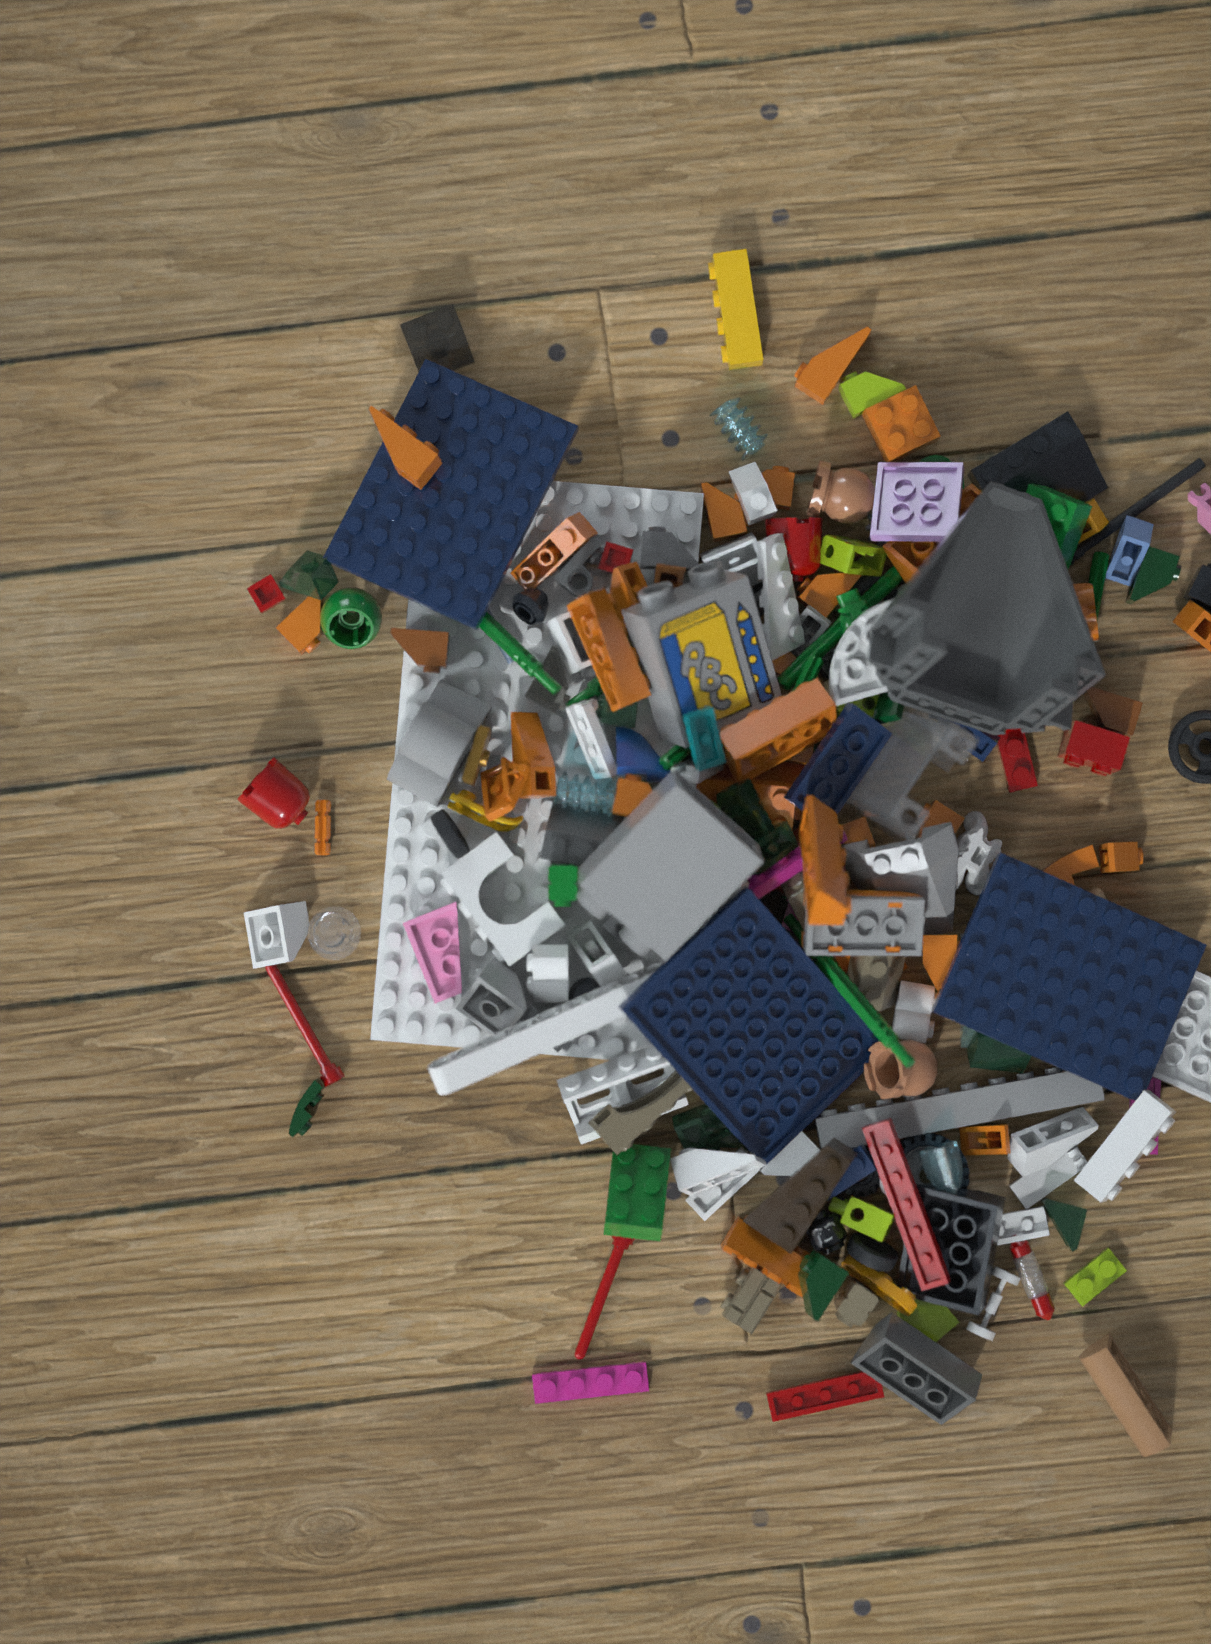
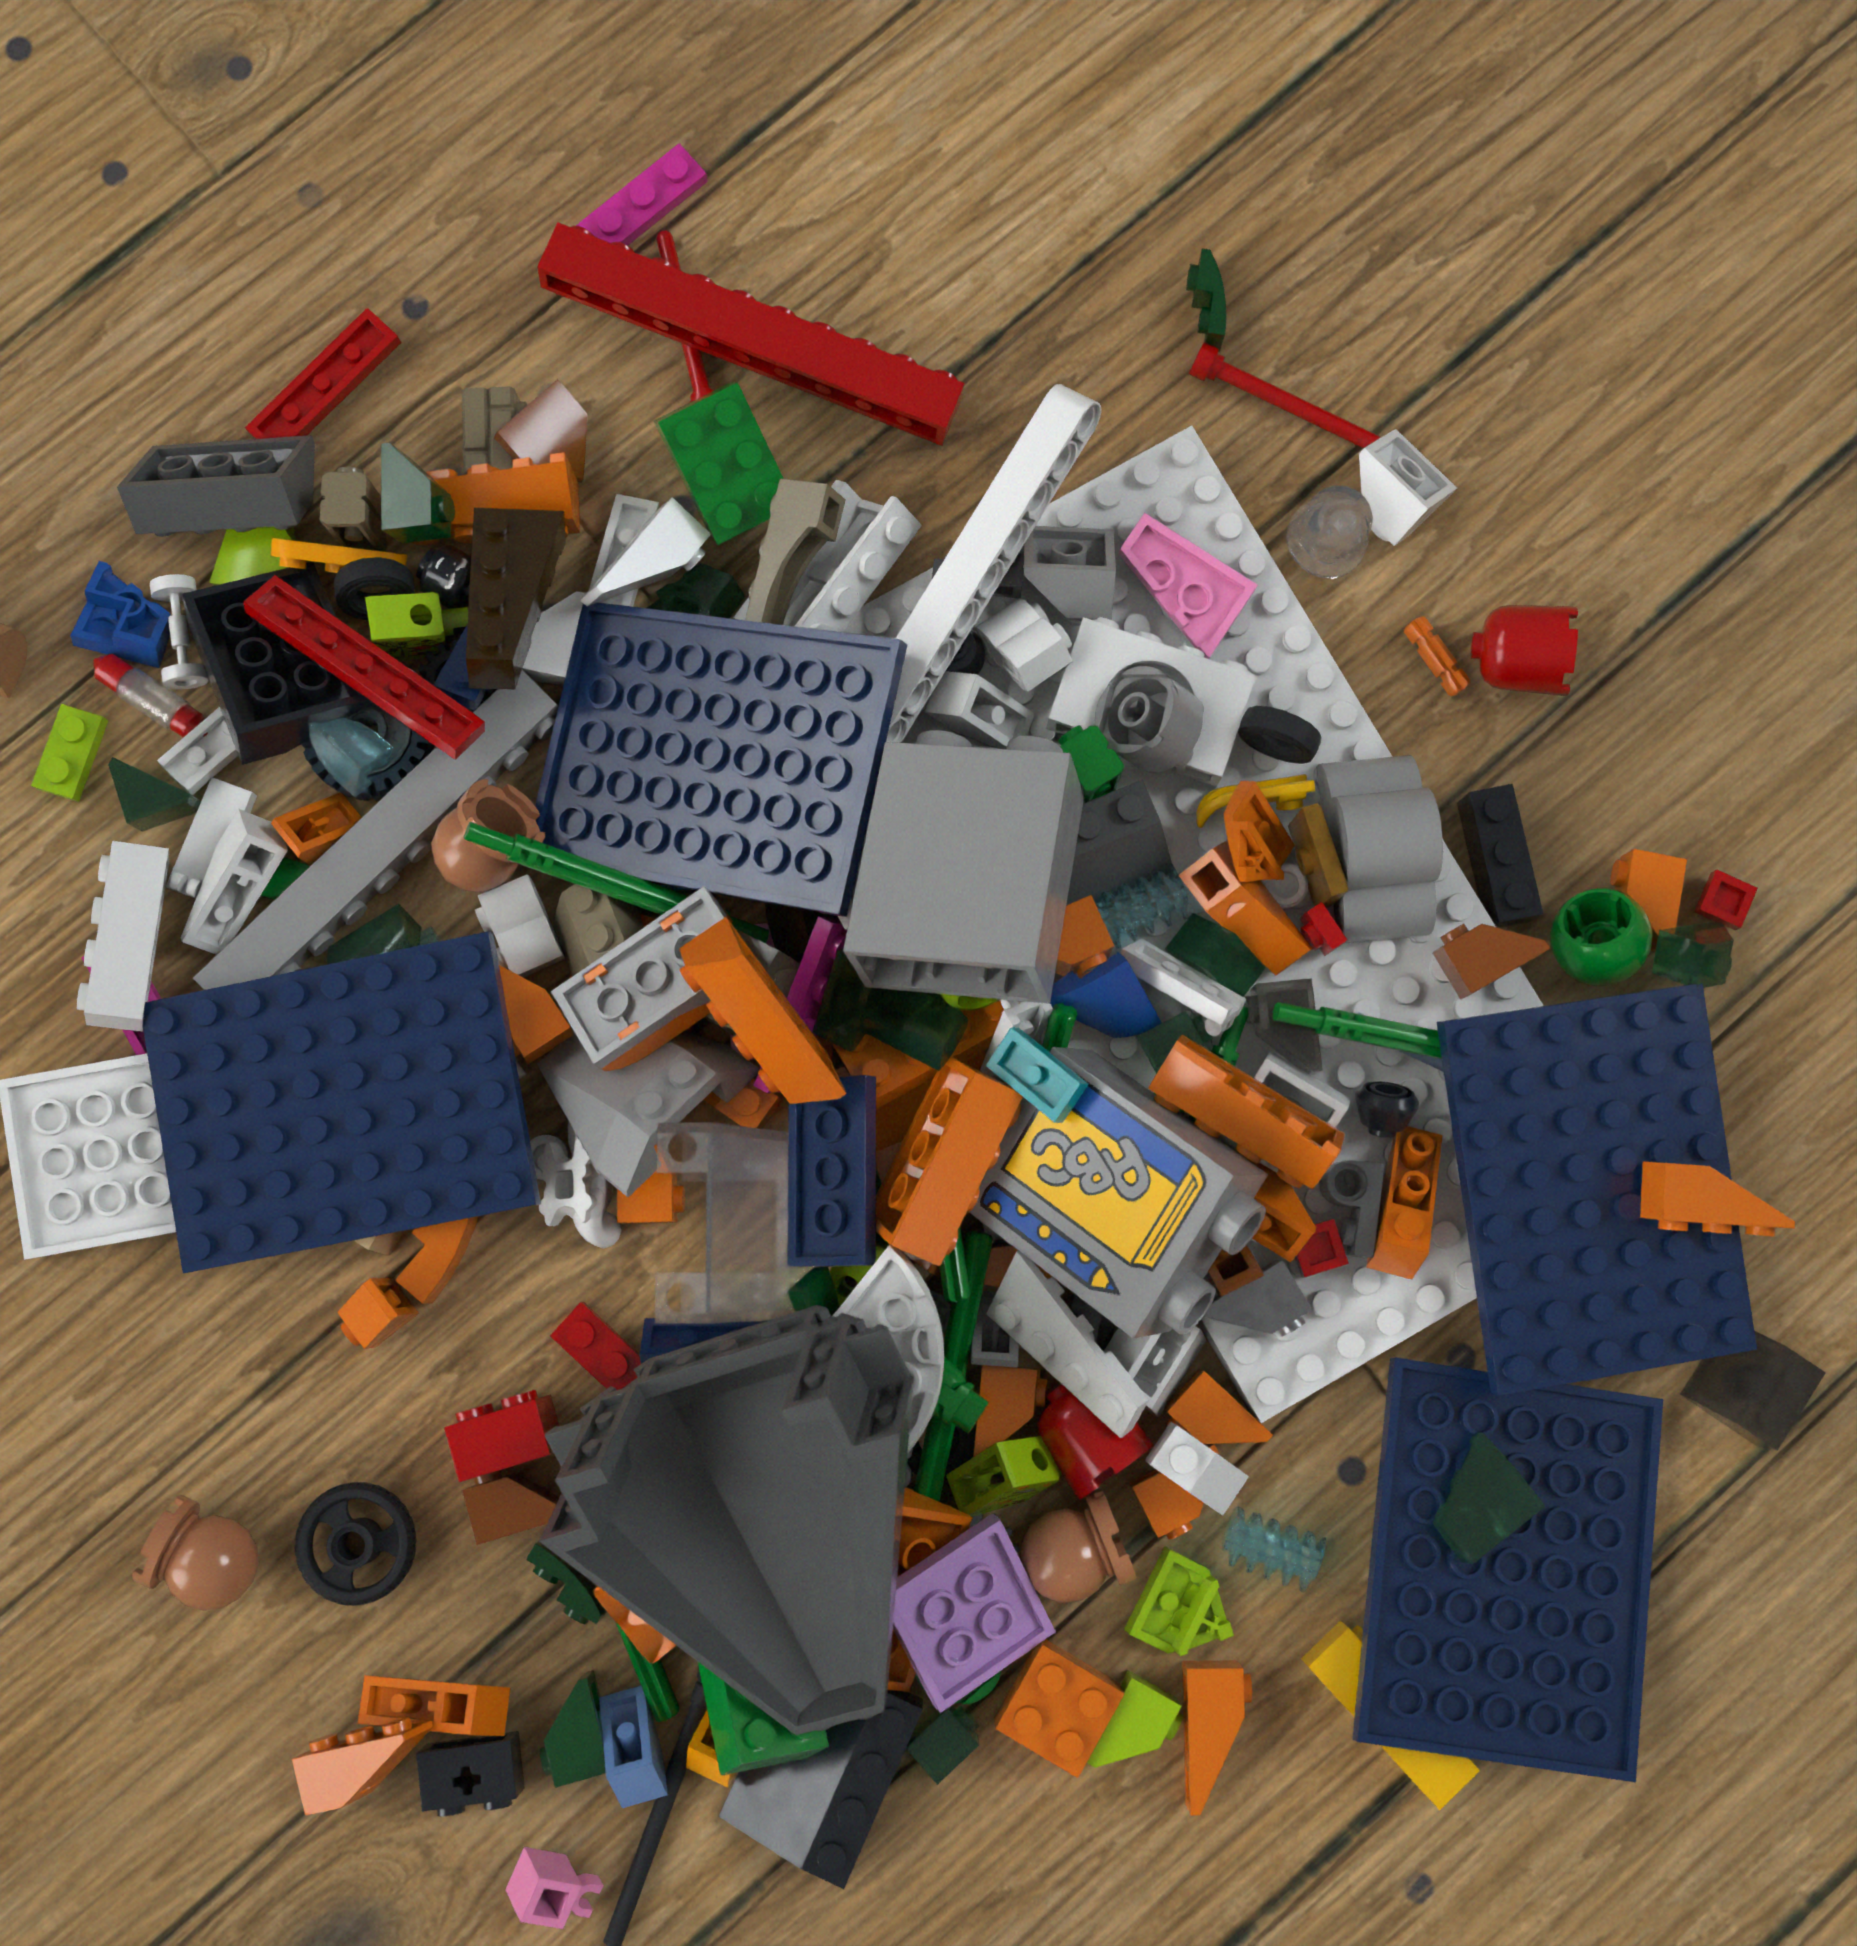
camera: 145 degrees right, 5 degrees down
none -> blue slope [70,561,171,668]
none -> green tile [260,857,310,899]
none -> slope [494,379,587,483]
none -> dark green slope [526,1541,606,1625]
none -> red brick [537,222,965,446]
none -> clear green brick [906,1705,980,1785]
none -> light grey brick [1095,666,1204,772]
none -> lime slope [1124,1546,1234,1657]
none -> clear green slope [1165,913,1266,997]
none -> white tile [1261,863,1308,910]
none -> red plate [1299,902,1347,956]
none -> dark blue plate [1352,1357,1663,1783]
none -> clear green slope [1433,1432,1545,1564]
none -> black brick [1457,784,1544,928]

